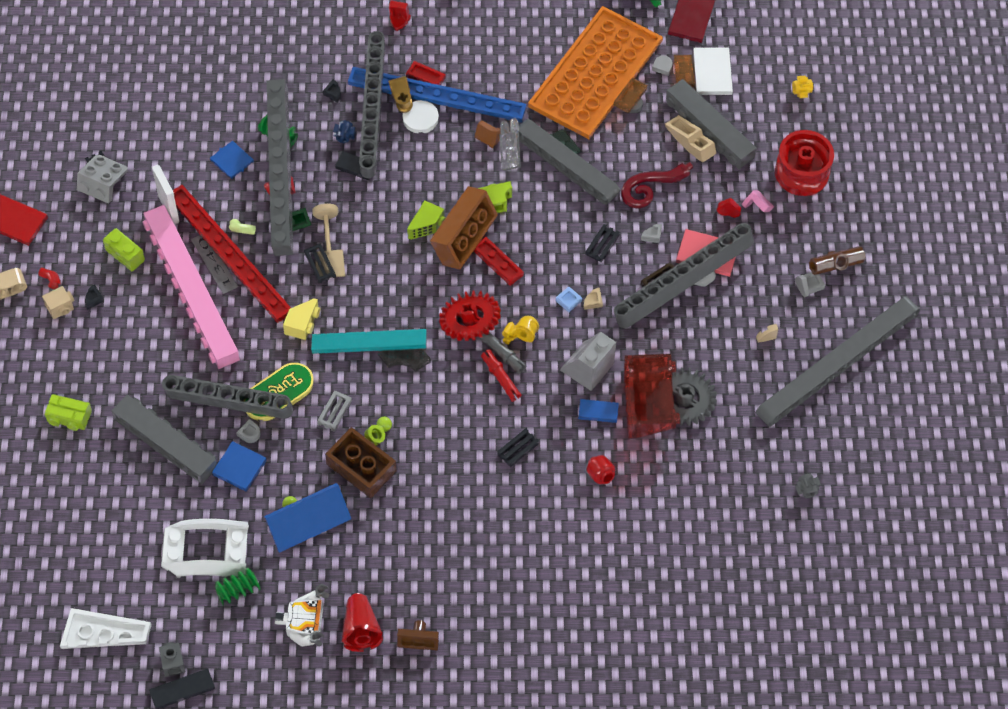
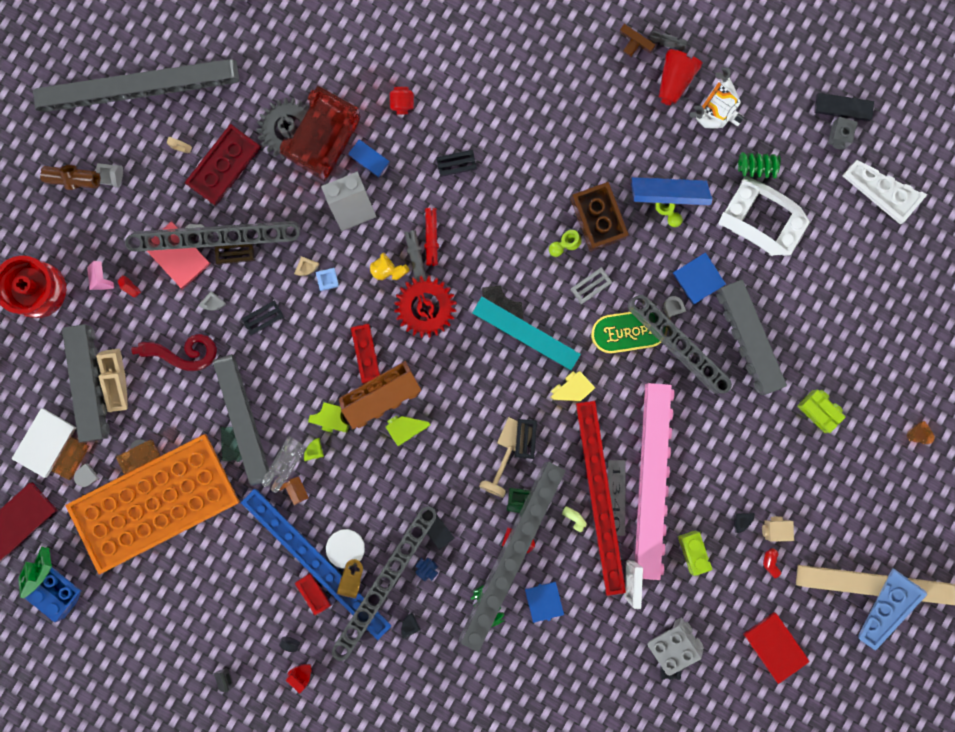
camera: 150 degrees left, 25 degrees up
none -> dark red tile [184,124,261,207]
none -> black tile [279,636,300,652]
none -> lime tile [304,438,324,461]
none -> dark grey axle [650,31,687,51]

